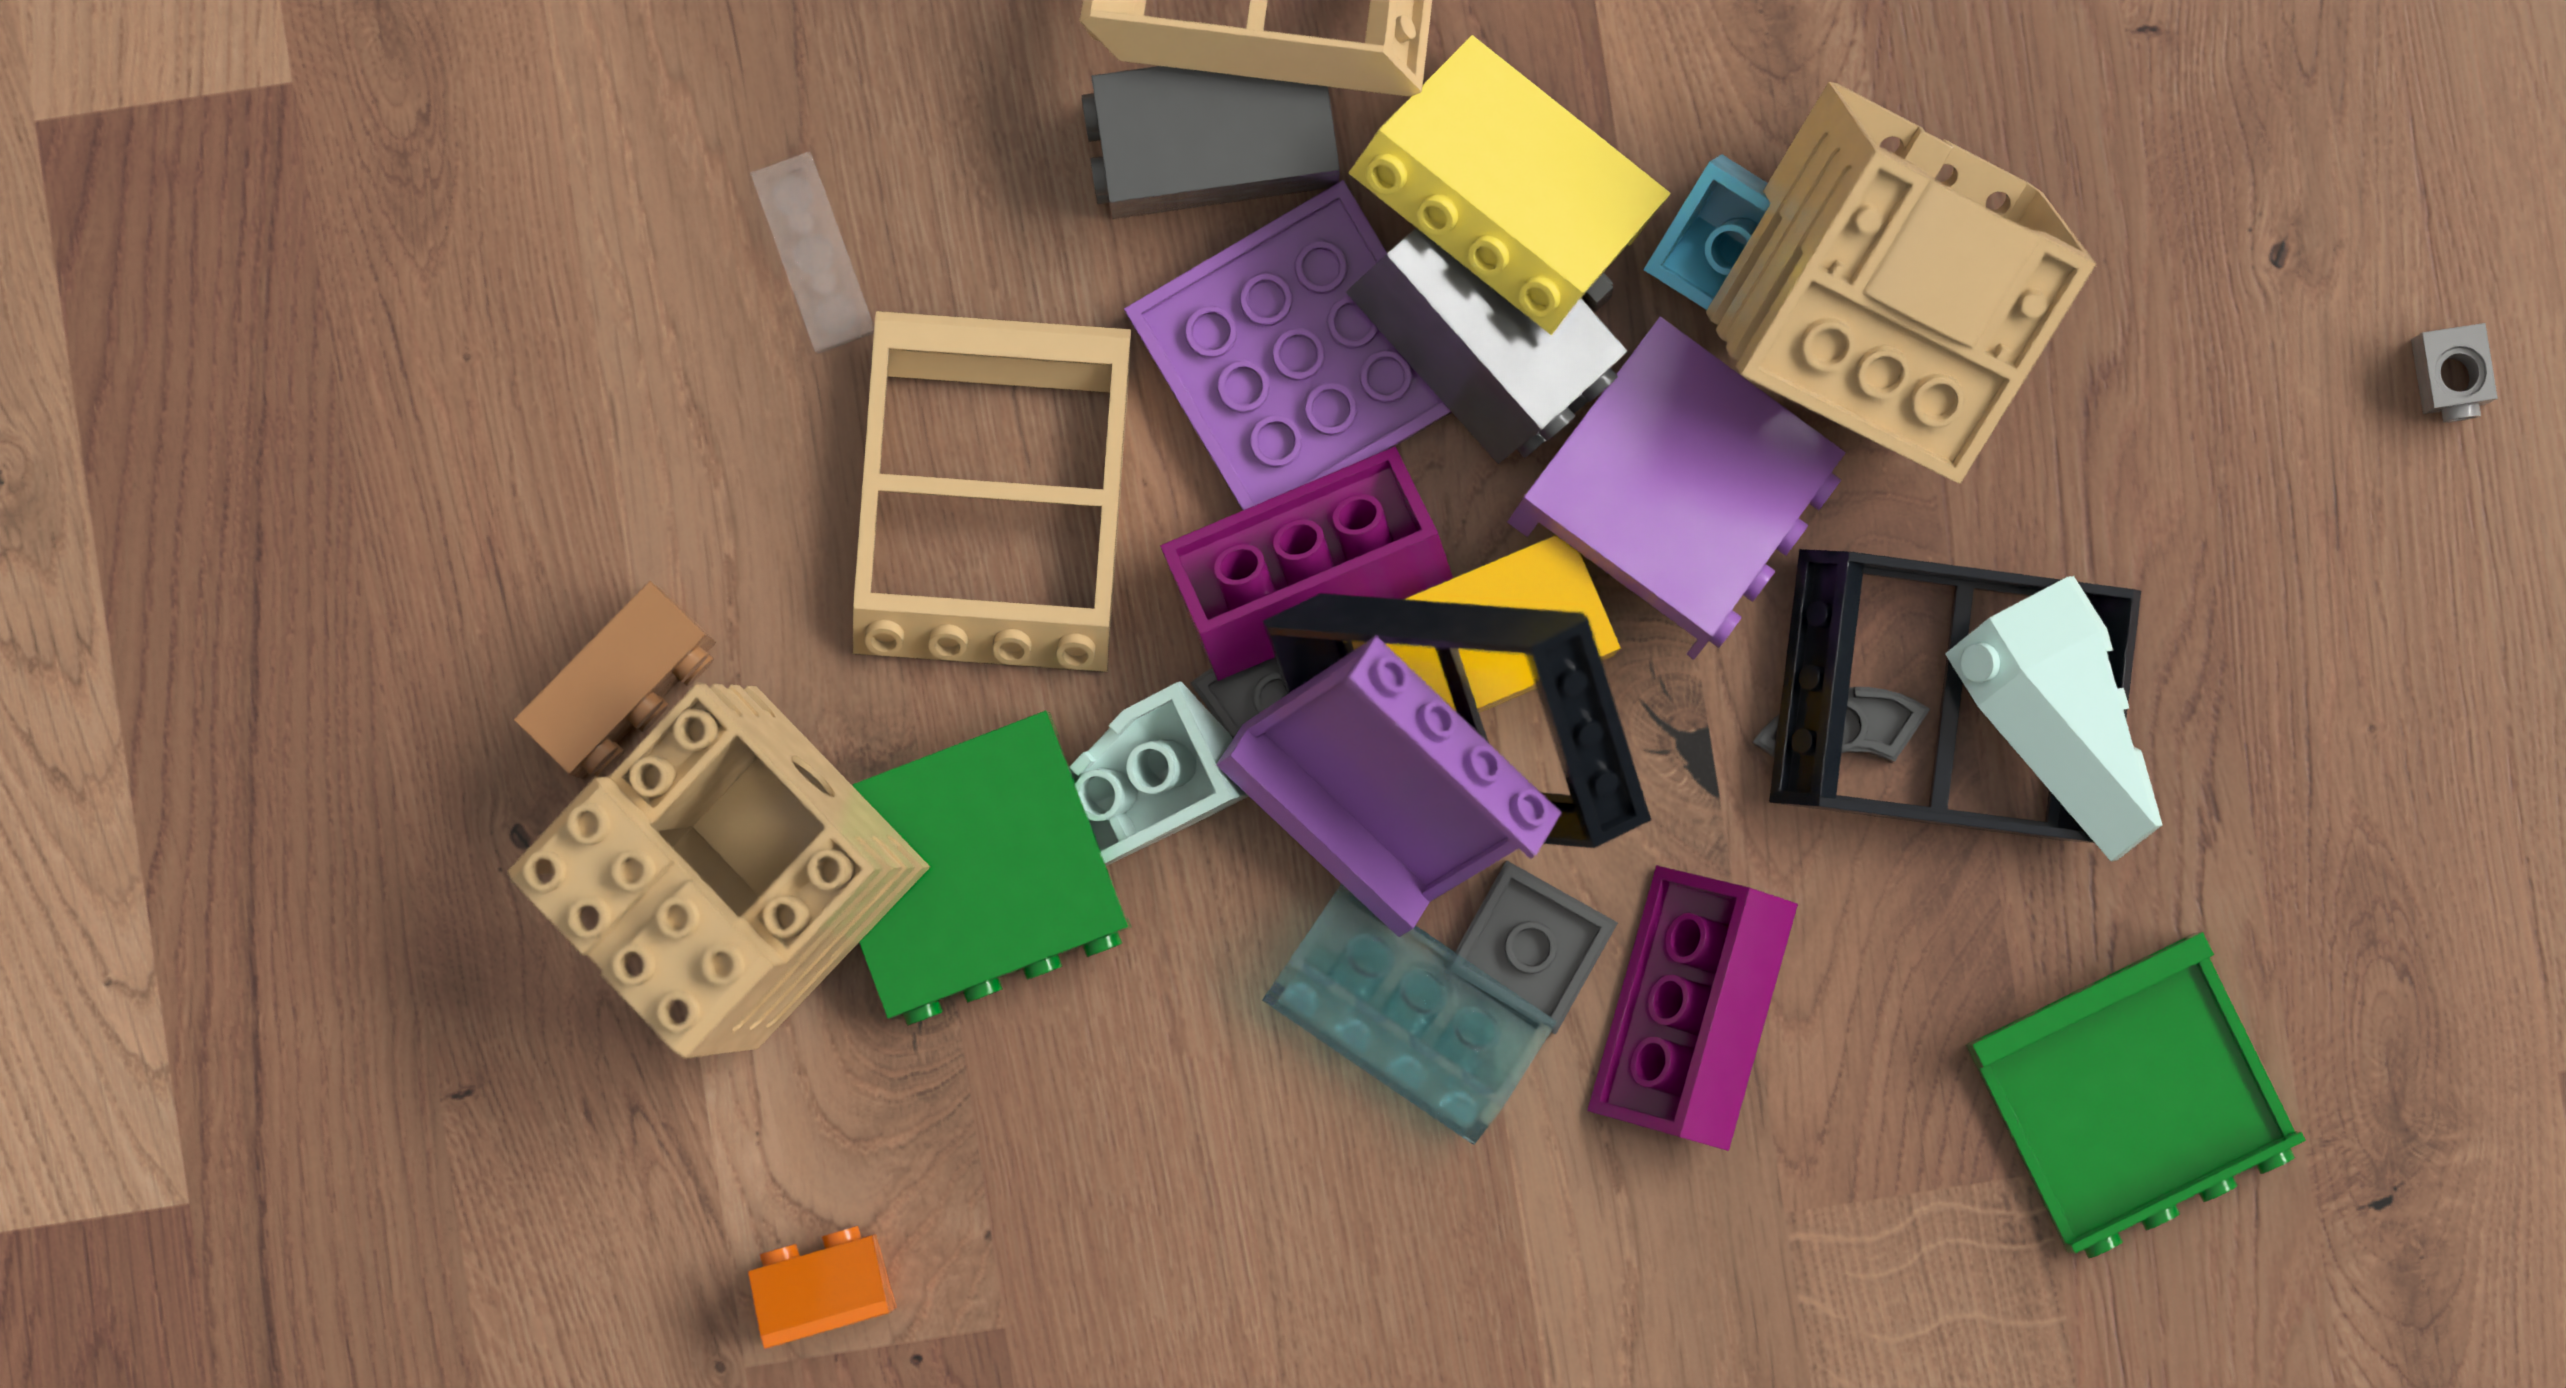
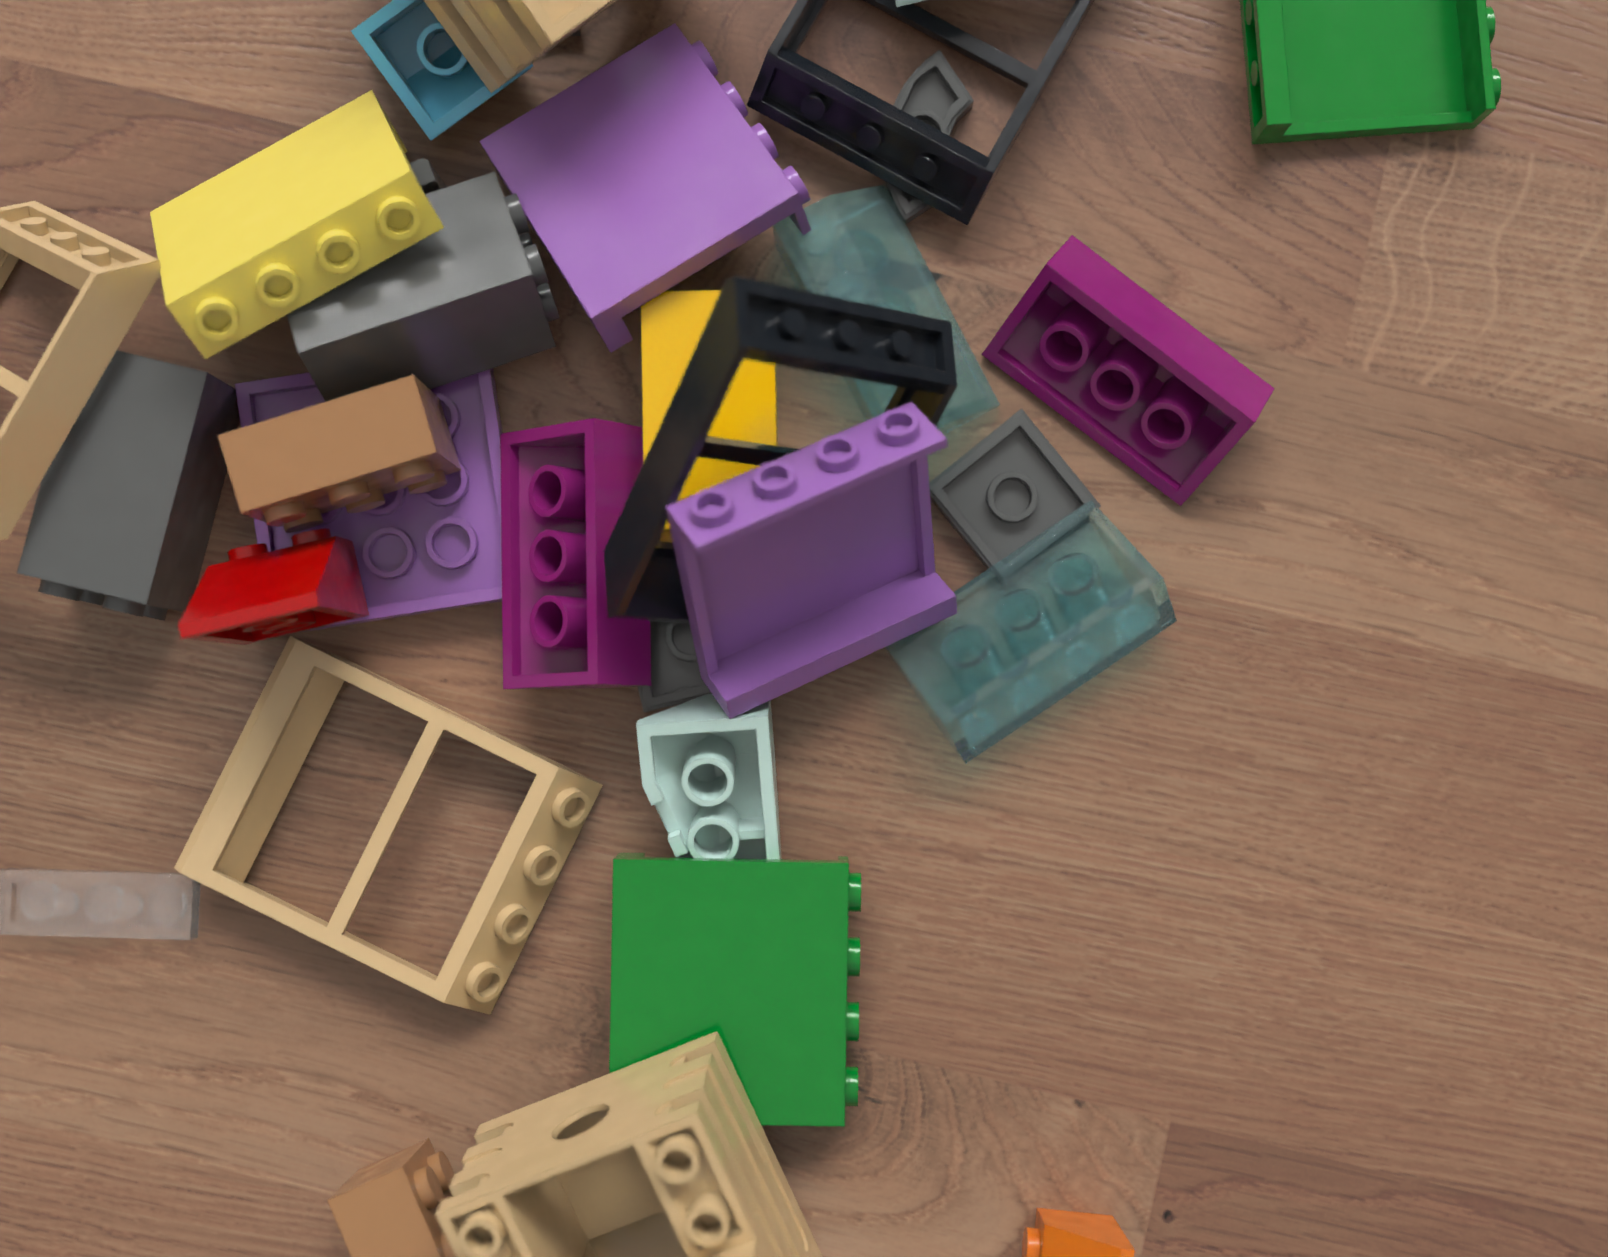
camera: 65 degrees left, 0 degrees up
none -> red slope [178,528,370,645]
none -> medium nougat brick [217,375,461,533]
none -> clear light blue slope [773,185,1000,435]

